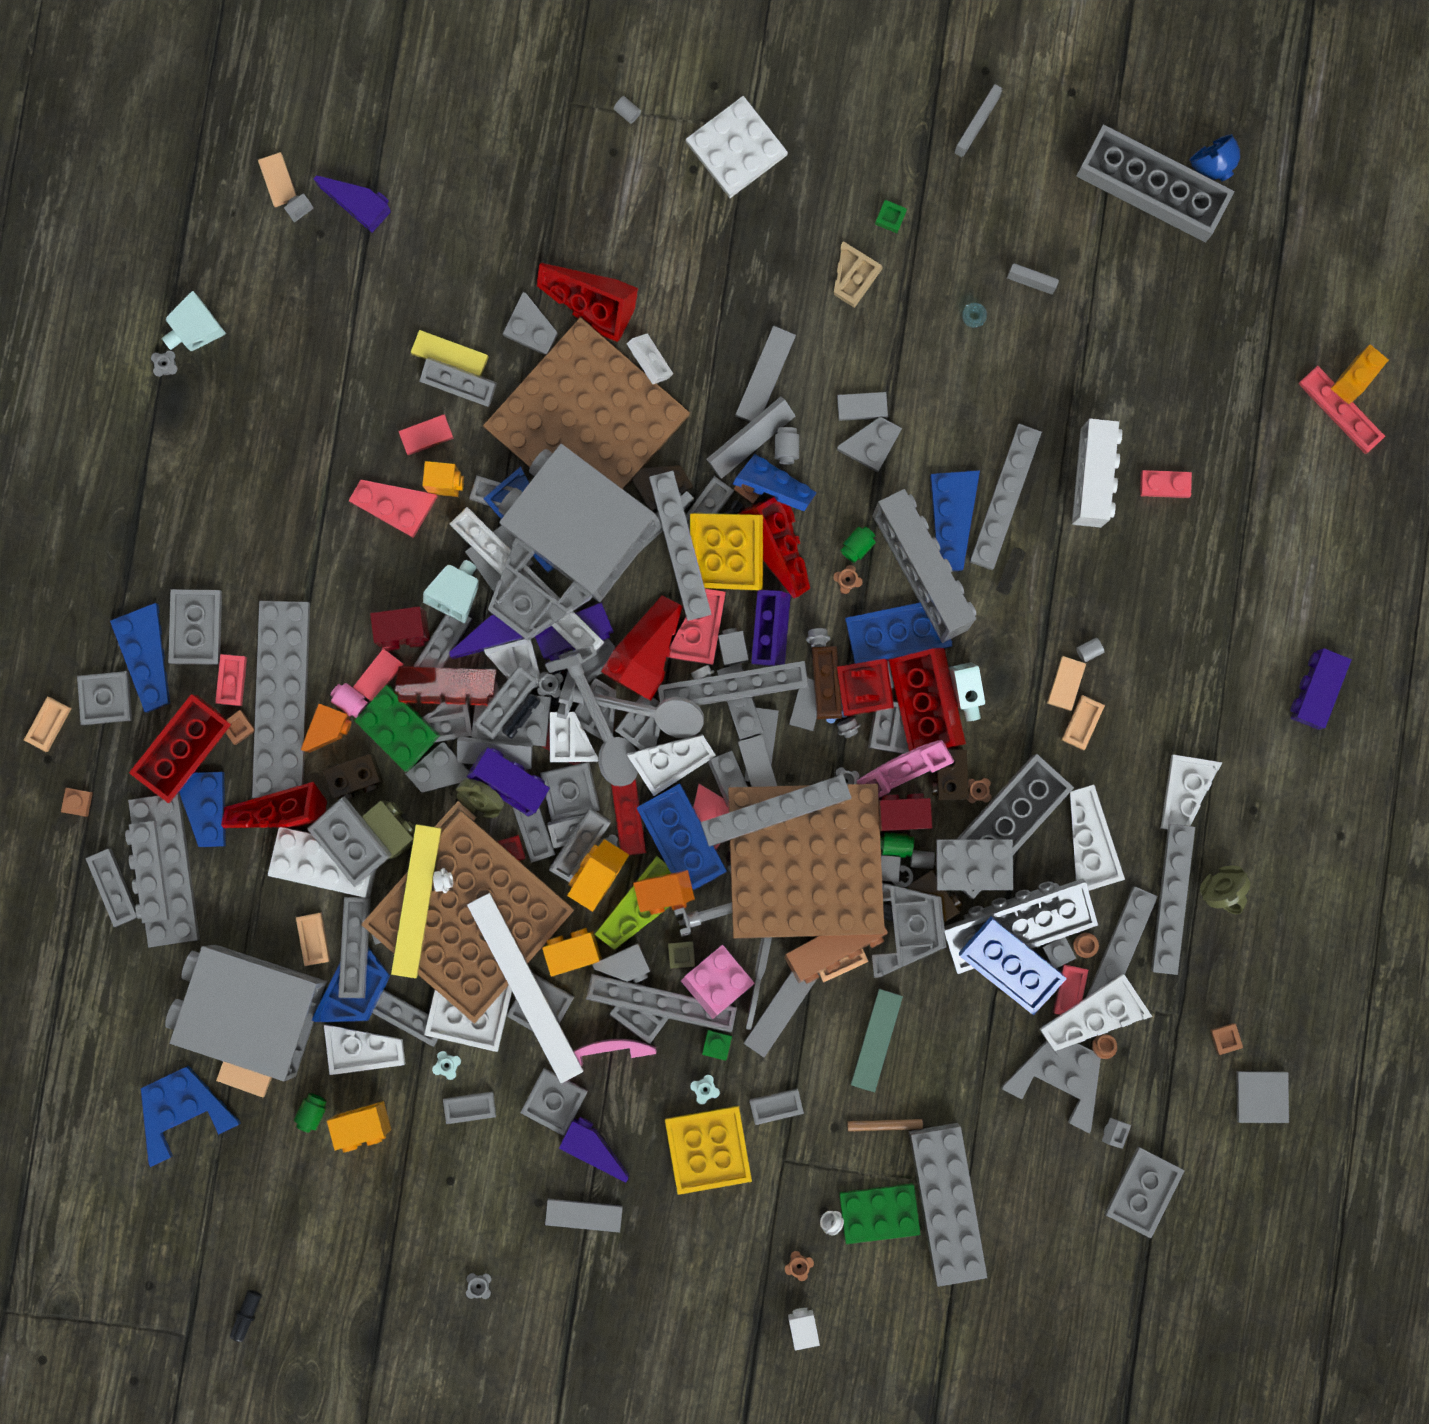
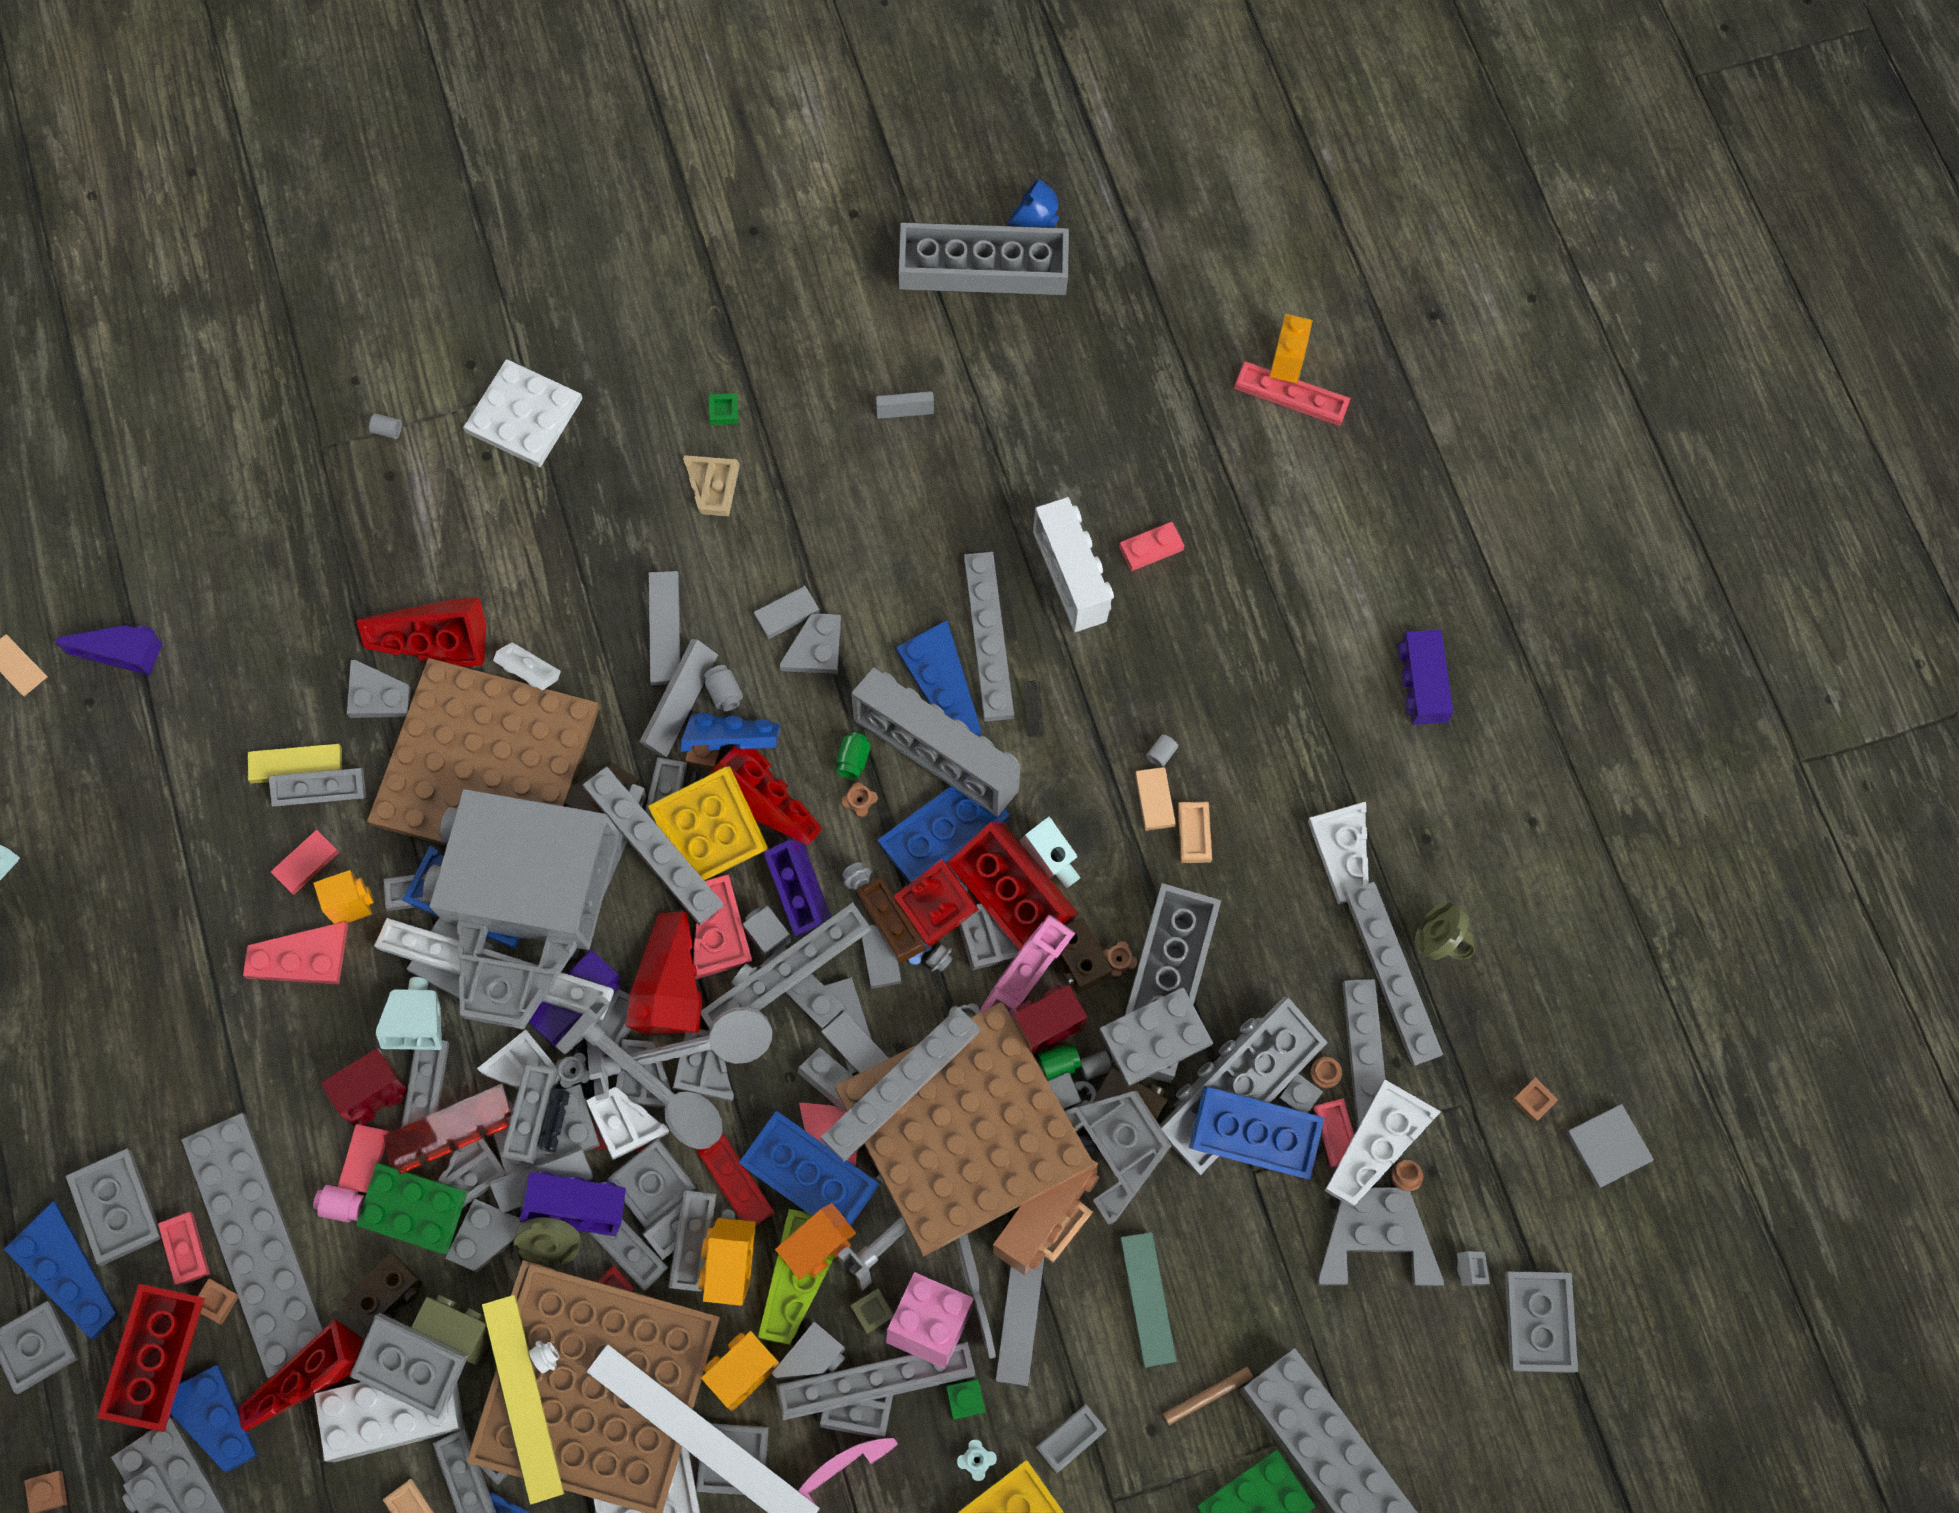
camera: 30 degrees left, 15 degrees down
light grey plate [284,193,314,223] -> none
orange slope [301,704,352,753] -> none
dark purple slope [449,615,524,659] -> none
white wing [627,734,716,796] -> none
light grey tile [955,84,1002,157] -> none
clear light blue plate [962,303,987,328] -> none
white wing [1070,785,1125,891] -> none

